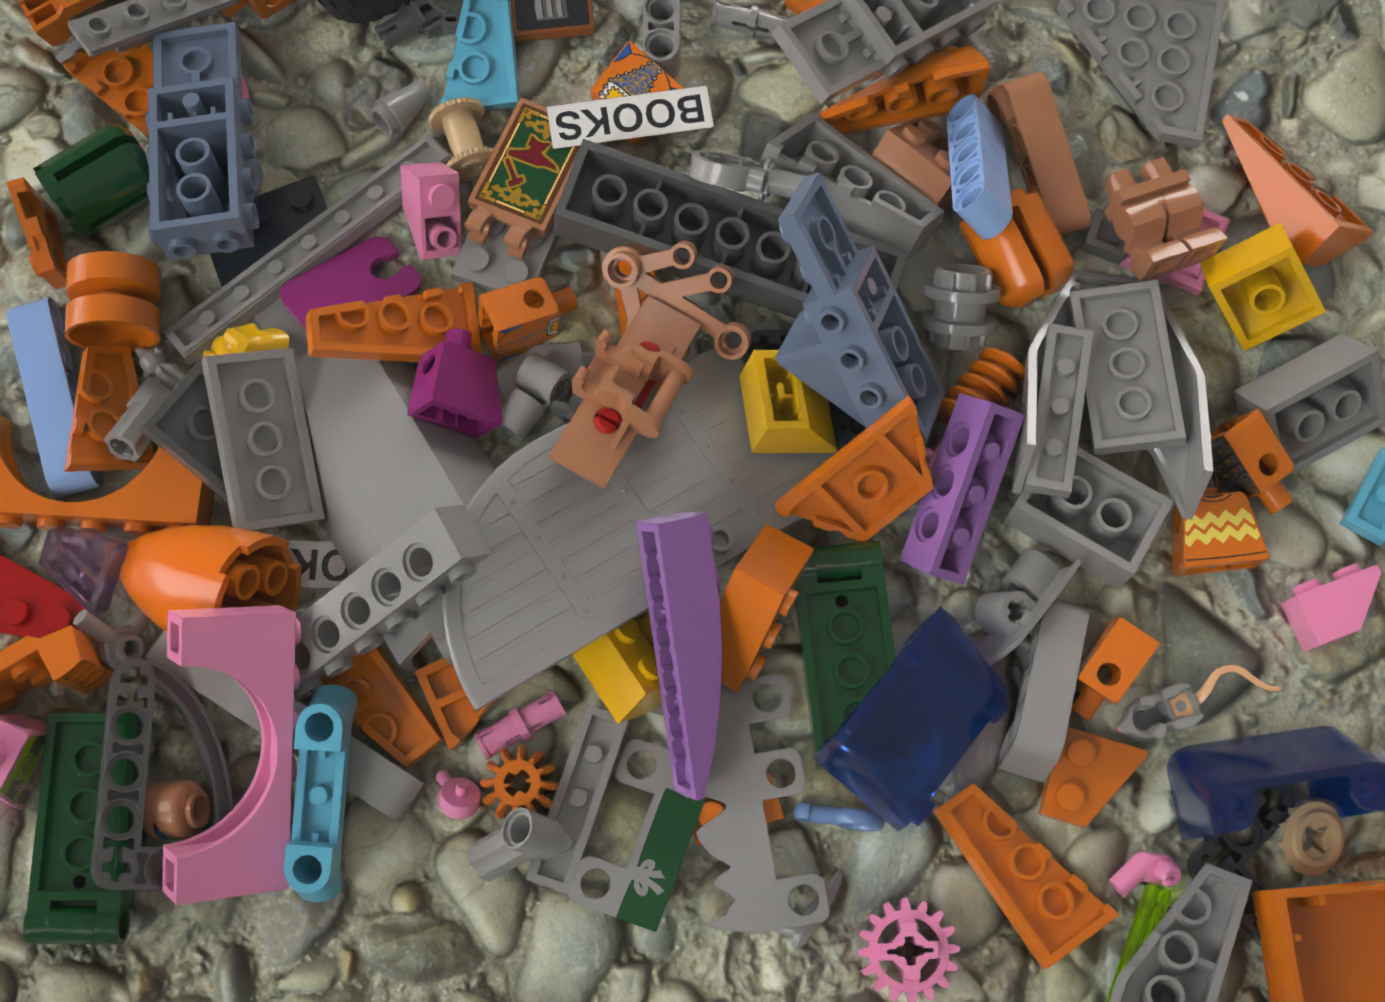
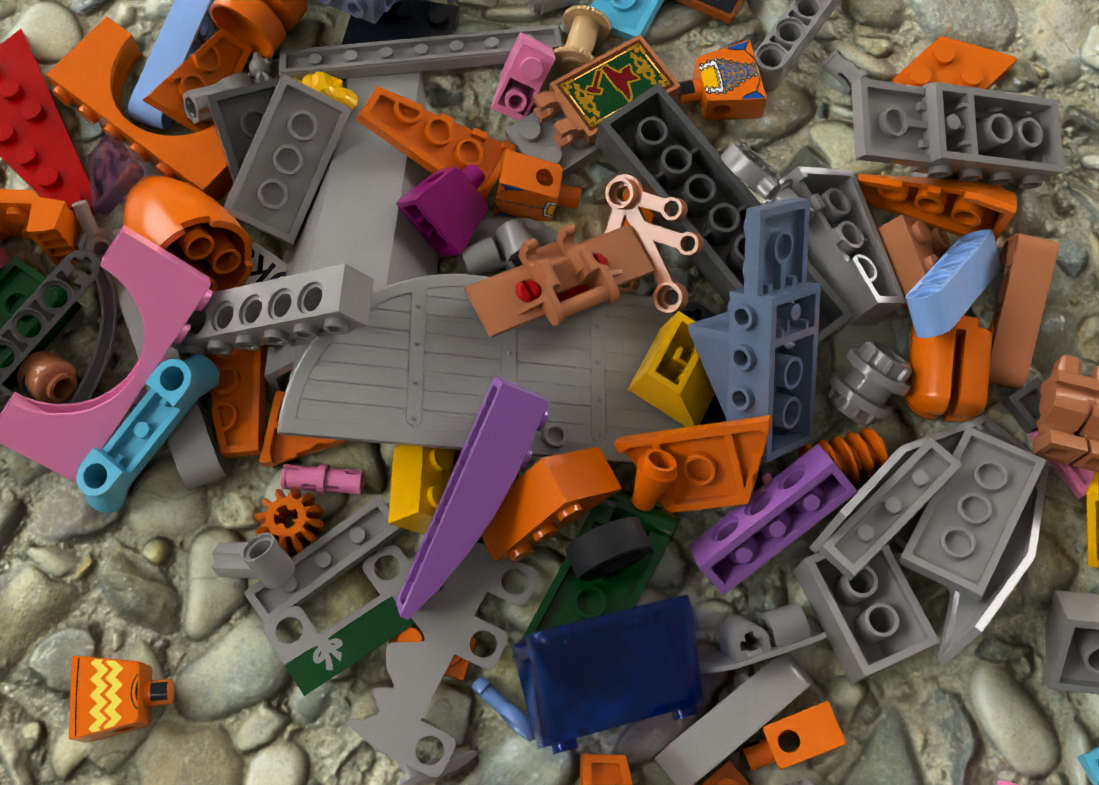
camera: 35 degrees right, 5 degrees down
magenta piece [280,237,421,333] -> none
bright pink piece [435,769,481,820] -> none
white sticker [547,86,714,149] -> none
orange torso [1171,471,1270,577] -> none
orange torso [1210,409,1294,514] -> none
none -> black tyre [565,517,652,582]
none -> orange cone [631,449,677,511]

